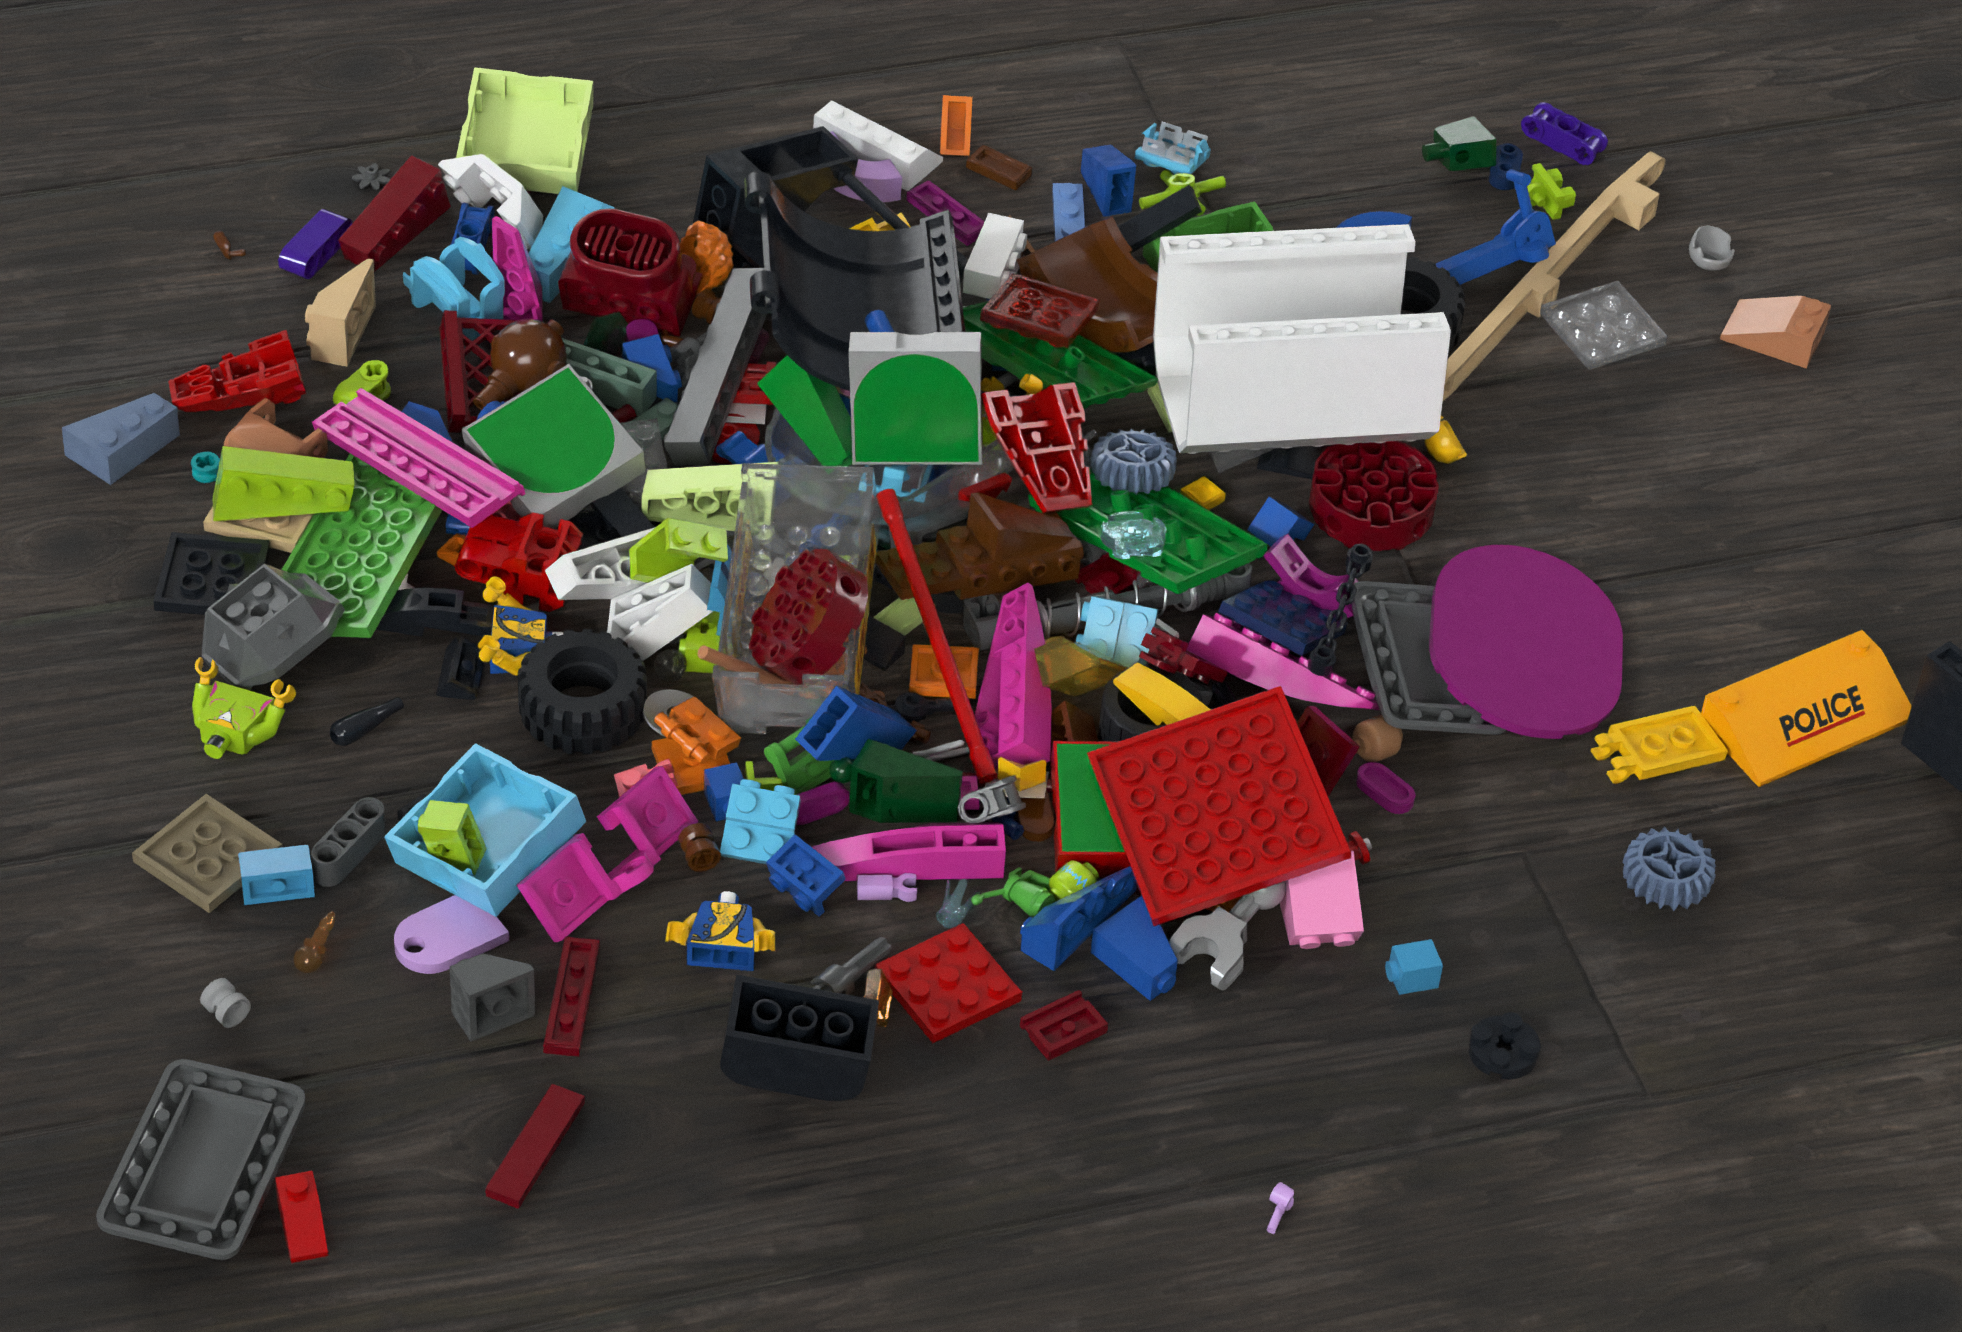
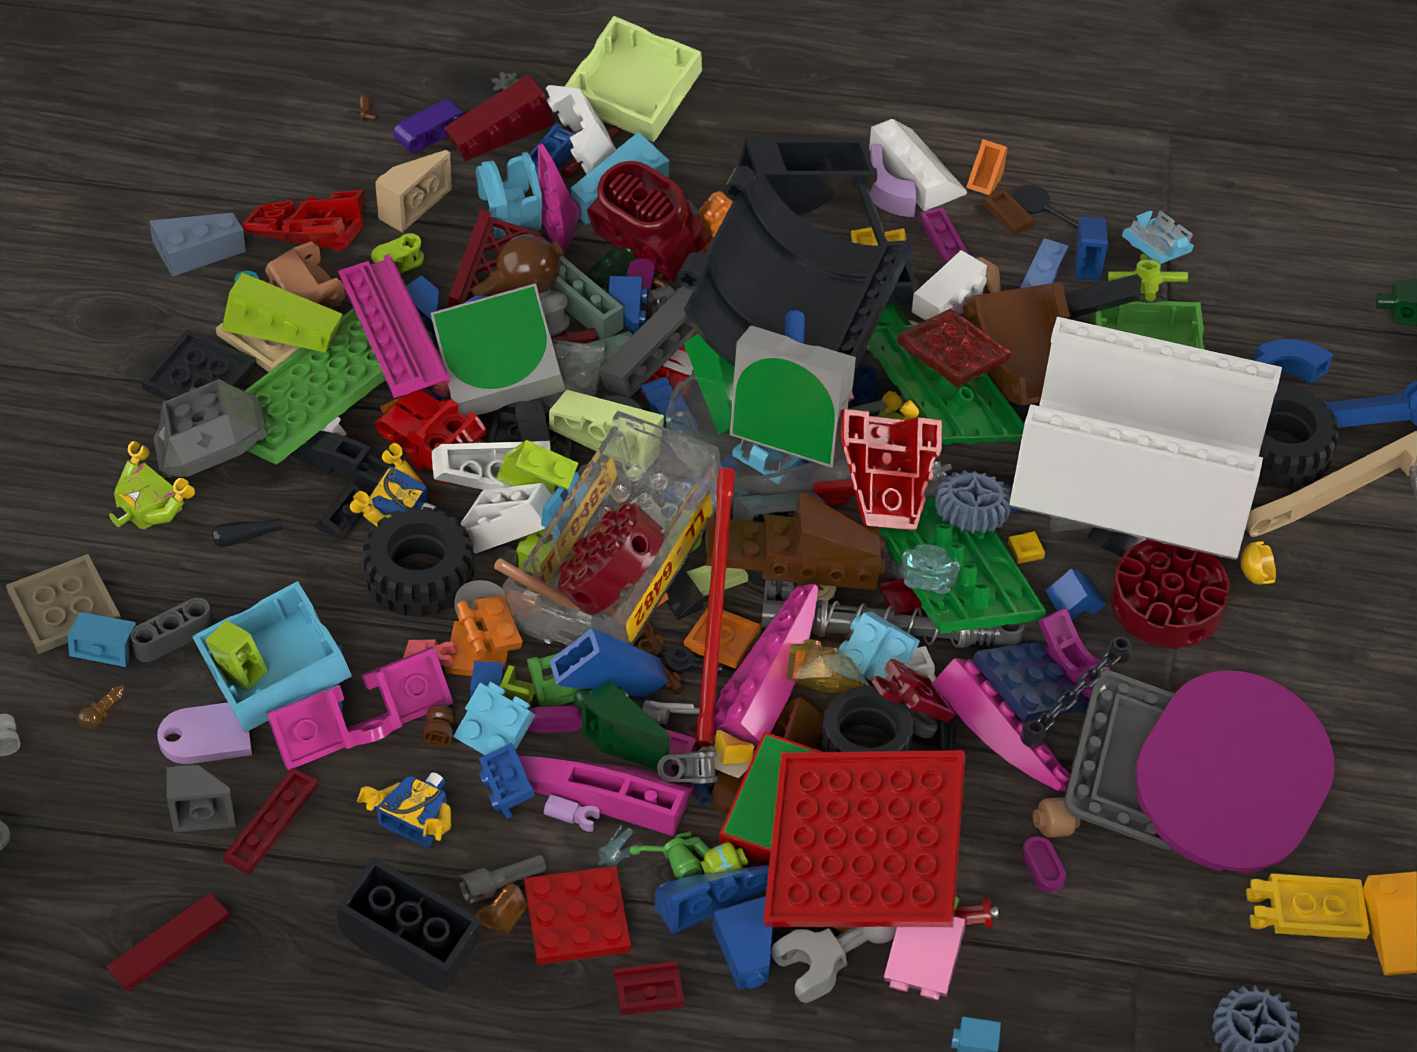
camera: 25 degrees right, 5 degrees up
yellow slope [1113,662,1211,725] -> none
dark red tile [1297,706,1360,796] -> none
none -> black piece [1012,185,1078,228]

